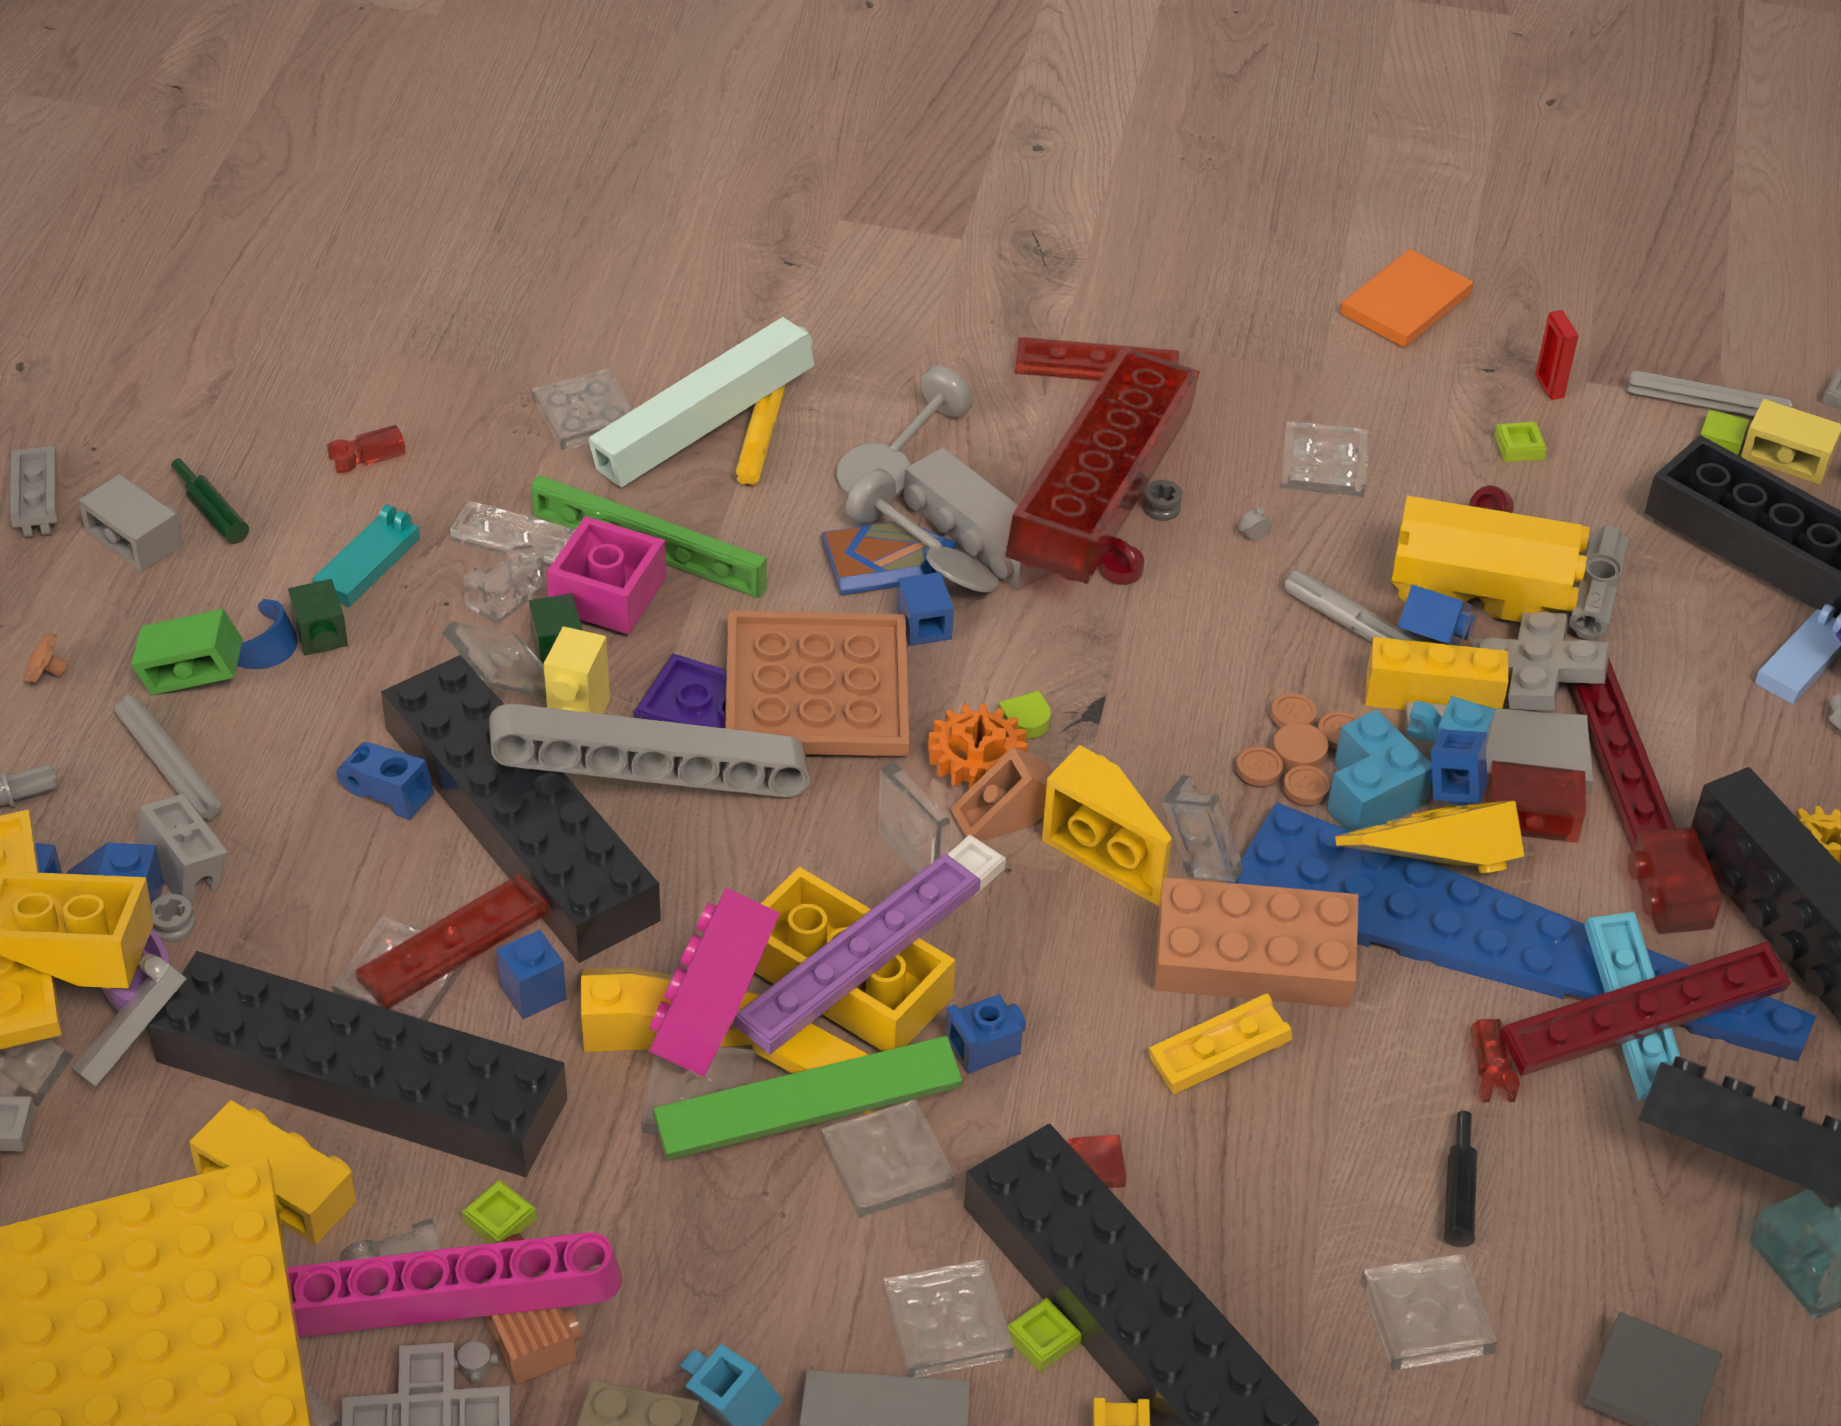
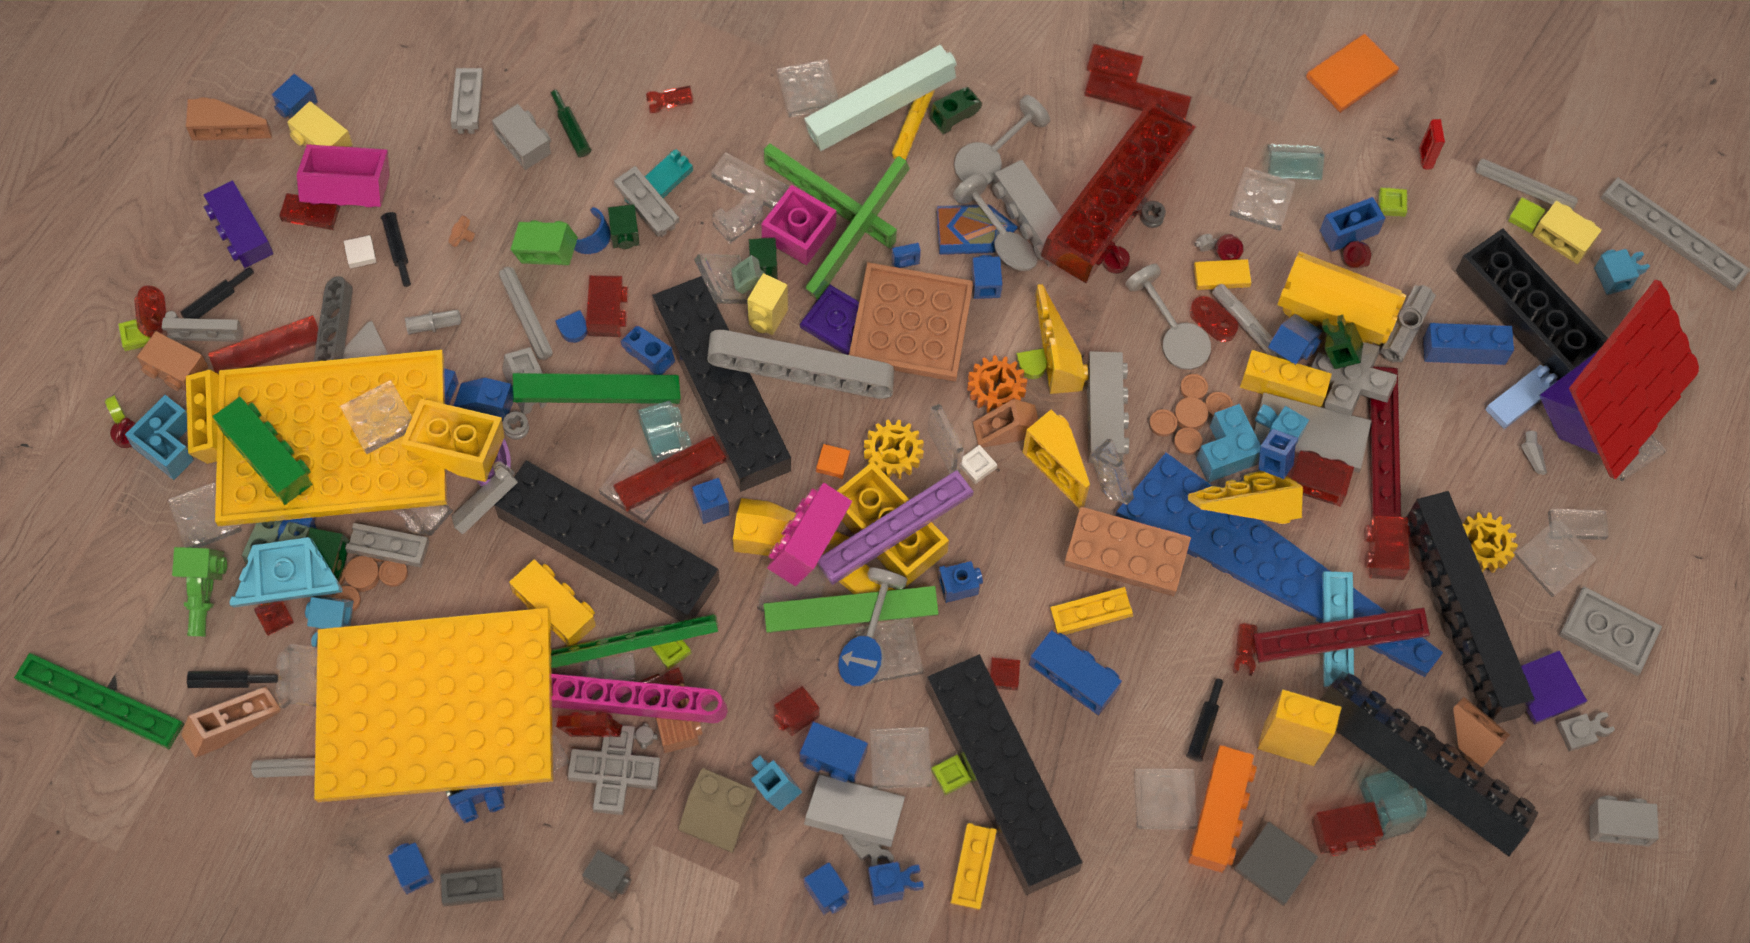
camera: 10 degrees right, 20 degrees up
none -> green tile [512,373,681,404]
none -> green tile [551,614,718,669]
none -> blue tile [555,310,588,343]
none -> clear red plate [556,712,623,737]
none -> clear red brick [586,275,629,337]
none -> light grey hinge [614,166,679,237]
none -> clear light blue brick [638,401,692,466]
none -> sand green tile [731,255,765,294]
none -> clear red brick [773,685,820,737]
none -> blue brick [800,722,868,783]
none -> bright green tile [806,156,910,300]
none -> orange tile [816,444,850,479]
none -> piece [838,567,907,687]
none -> yellow gear [864,420,924,479]
none -> blue tile [892,243,921,268]
none -> dark green leg [929,87,982,135]
none -> blue brick [1029,630,1122,716]
none -> yellow wedge [1035,284,1089,394]
none -> clear red plate [1086,44,1144,83]
none -> light grey brick [1087,351,1129,464]
none -> light grey piece [1125,263,1211,370]
none -> orange brick [1188,745,1257,873]
none -> clear red plate [1190,296,1238,342]
none -> yellow tile [1194,259,1251,290]
none -> dark red tile [1215,234,1244,261]
none -> yellow brick [1258,690,1341,766]
none -> clear light blue panel [1267,144,1325,180]
none -> clear red brick [1311,802,1384,856]
none -> blue brick [1320,197,1386,252]
none -> dark green brick [1322,315,1364,370]
none -> blue brick [1423,323,1514,365]

